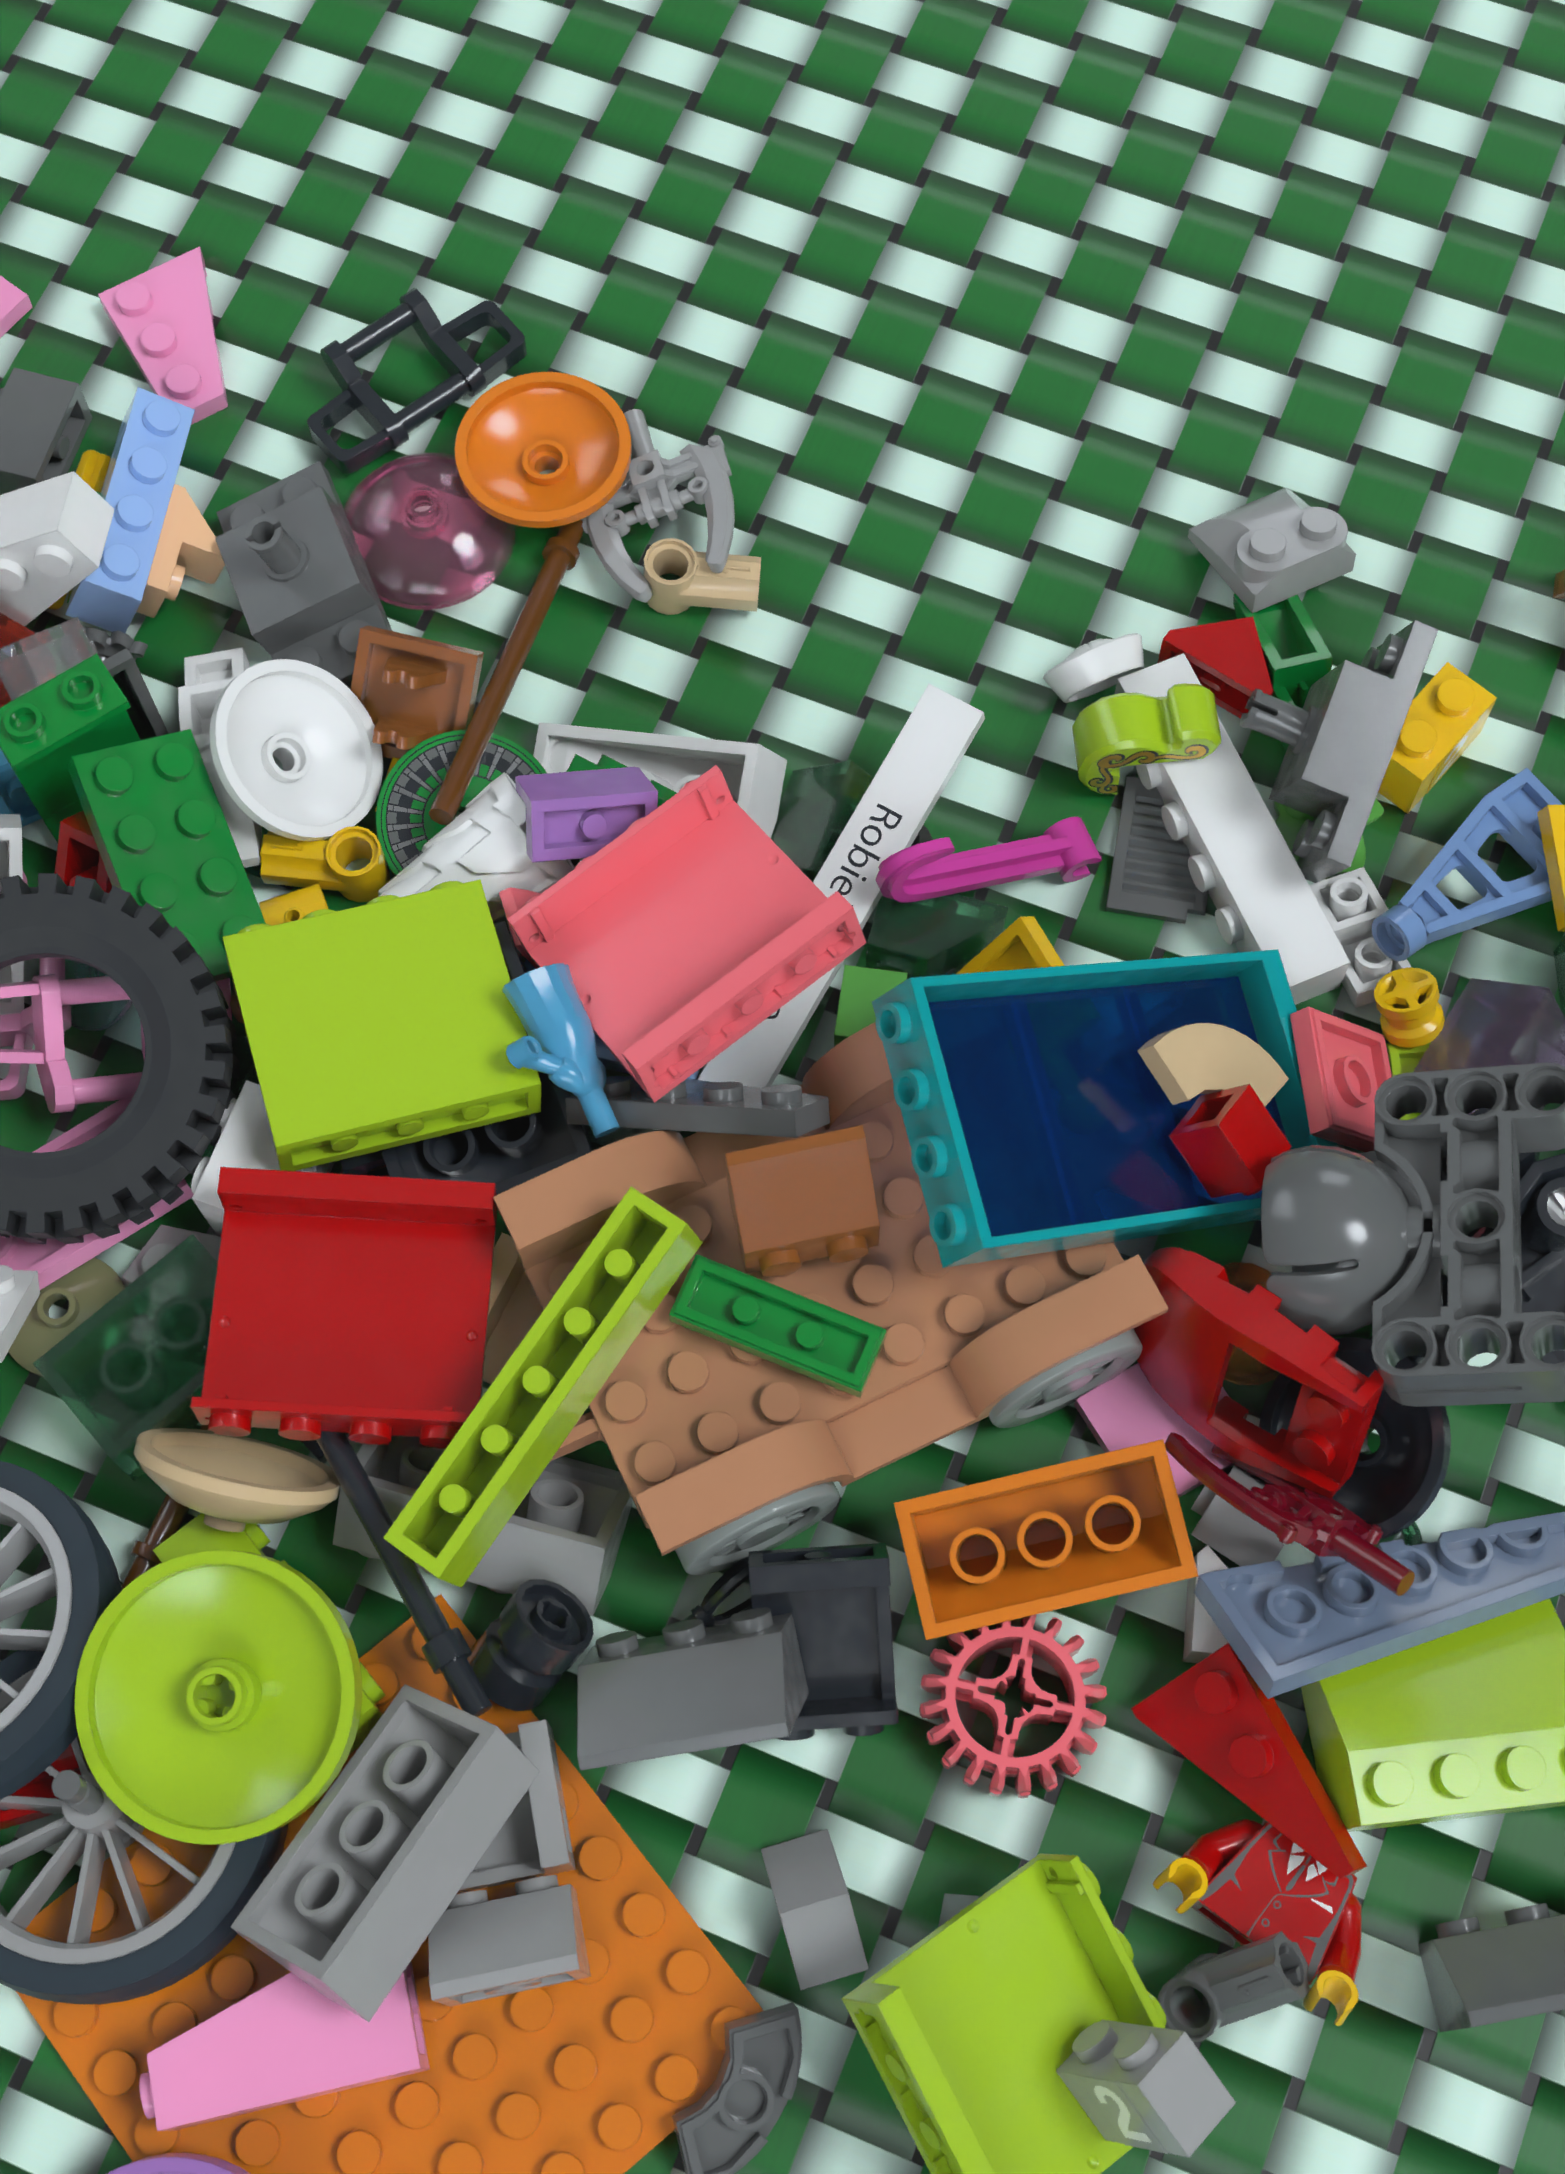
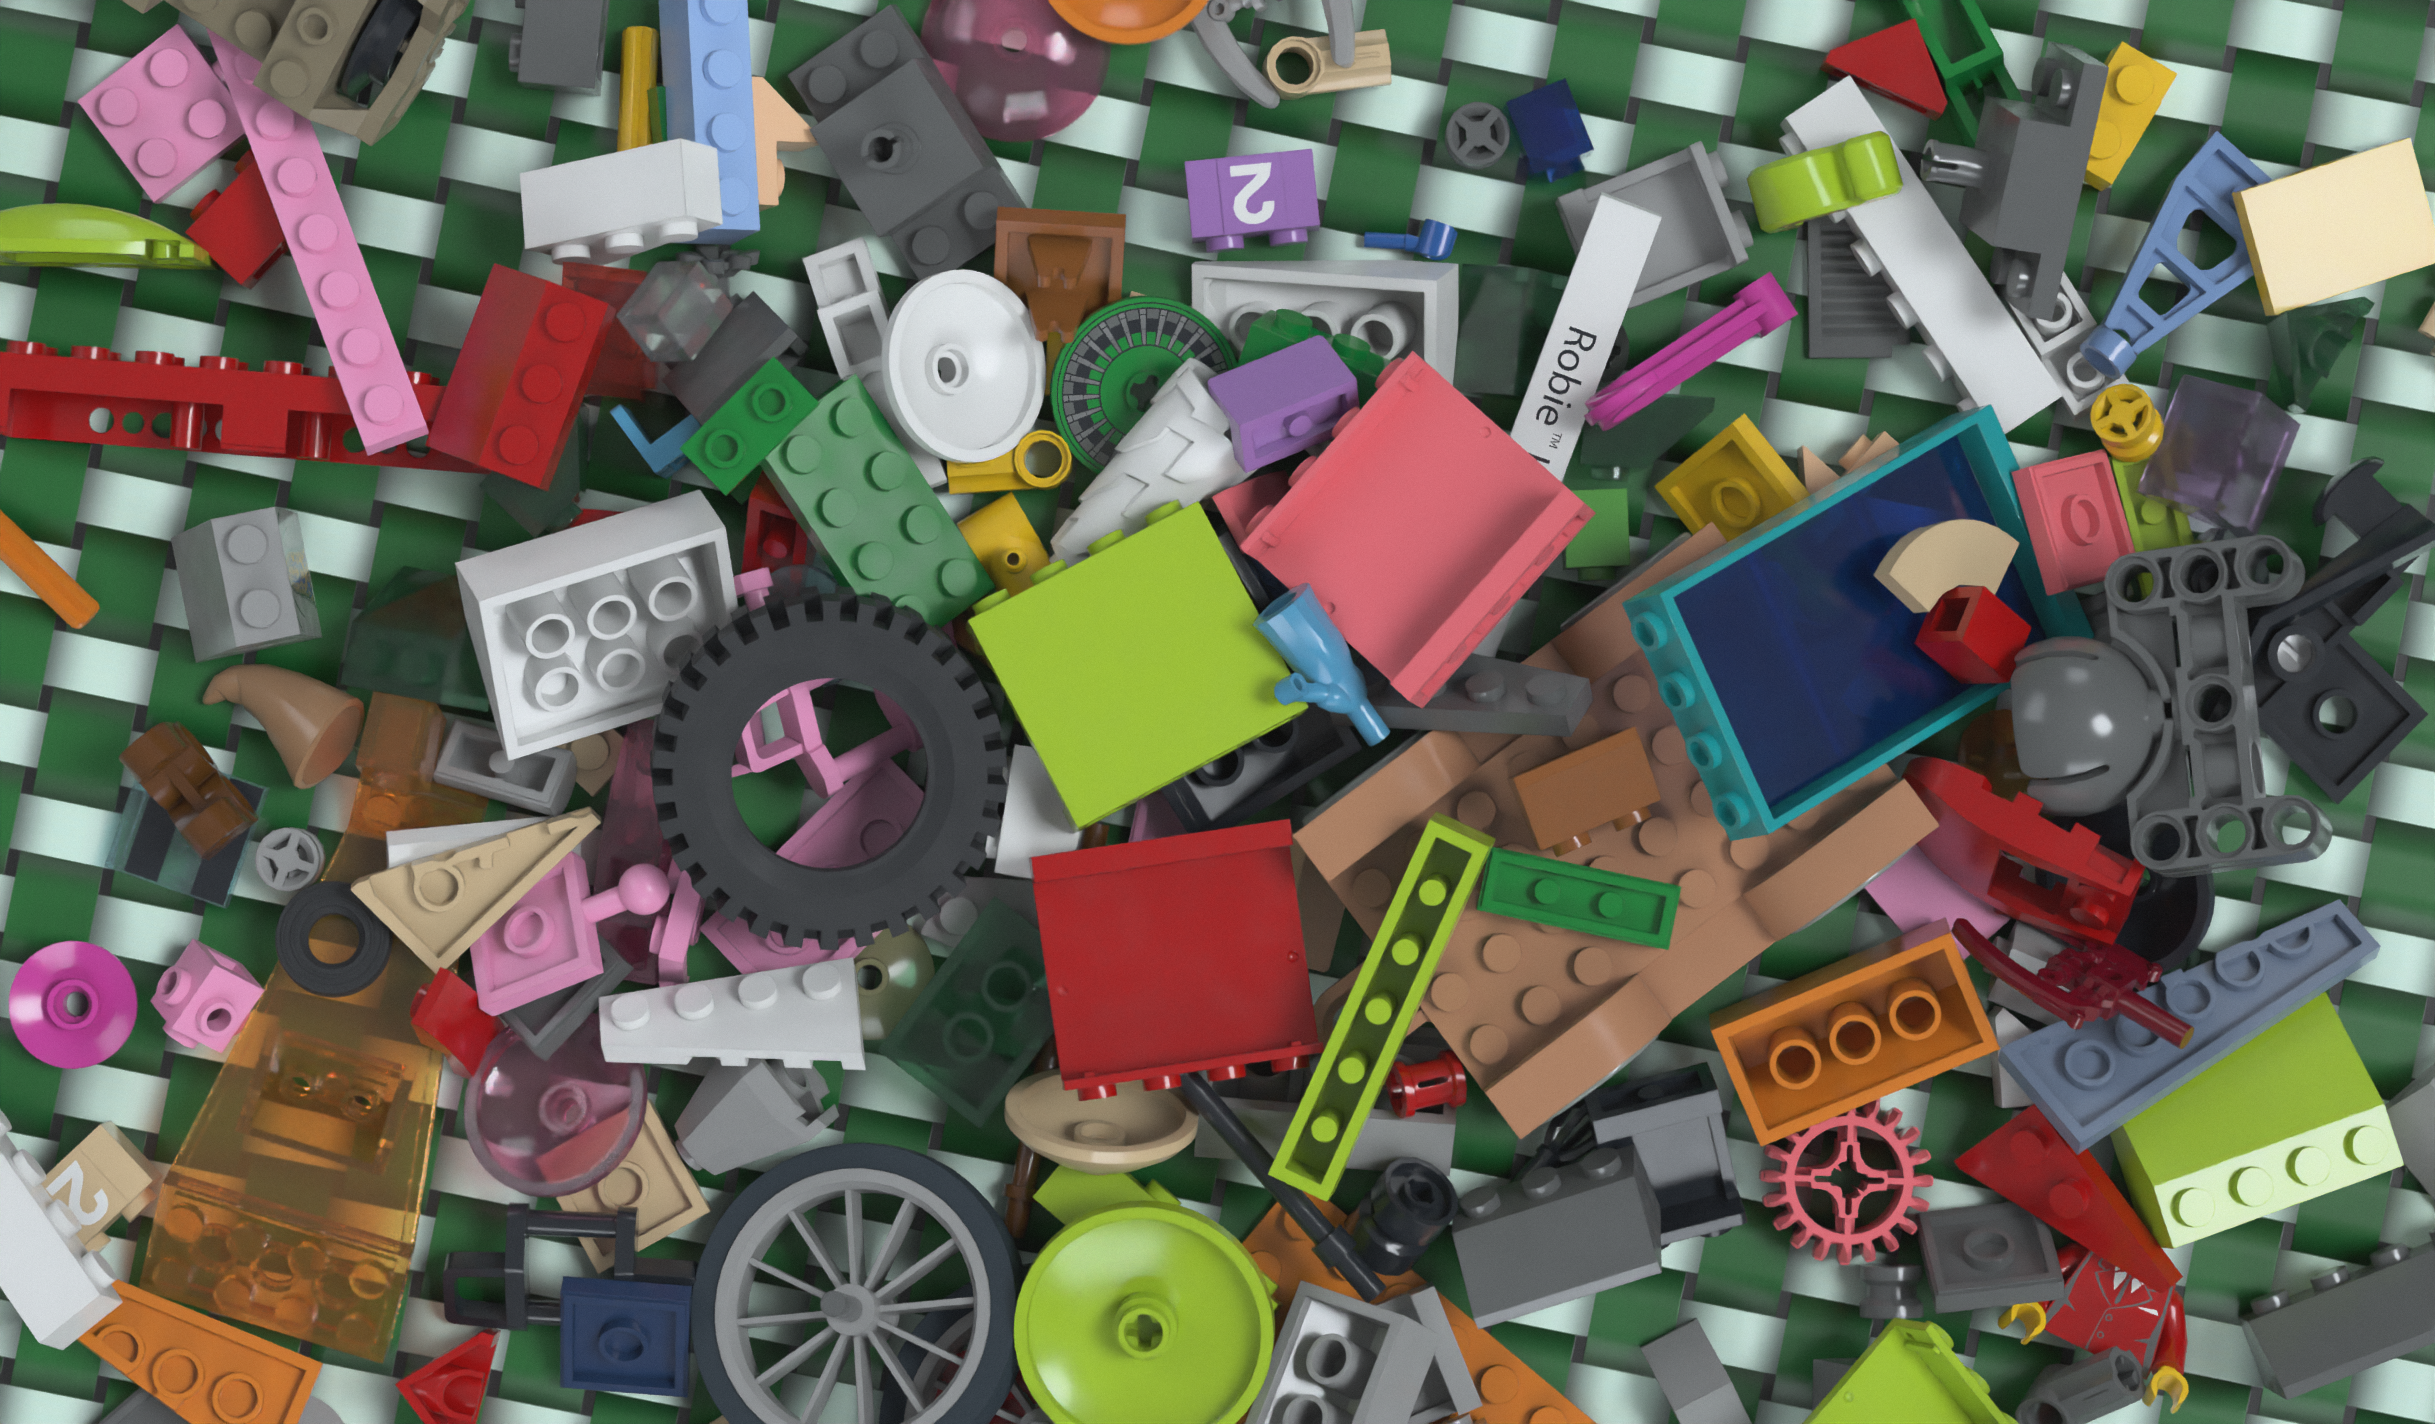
camera: 10 degrees left, 20 degrees up
reddish brown bar [429,520,584,825] -> none
white hat [1043,633,1144,703] -> none
none -> medium lavender brick [1185,149,1320,253]
none -> blue hand [1364,219,1457,261]
none -> red bush [1386,1049,1467,1119]
none -> dark grey wheel [1445,102,1510,170]
none -> clear blue brick [1503,78,1594,184]
none -> light grey panel [1555,141,1754,311]
none -> dark grey wheel [1859,1263,1924,1319]
none -> dark grey tile [1915,1202,2065,1314]

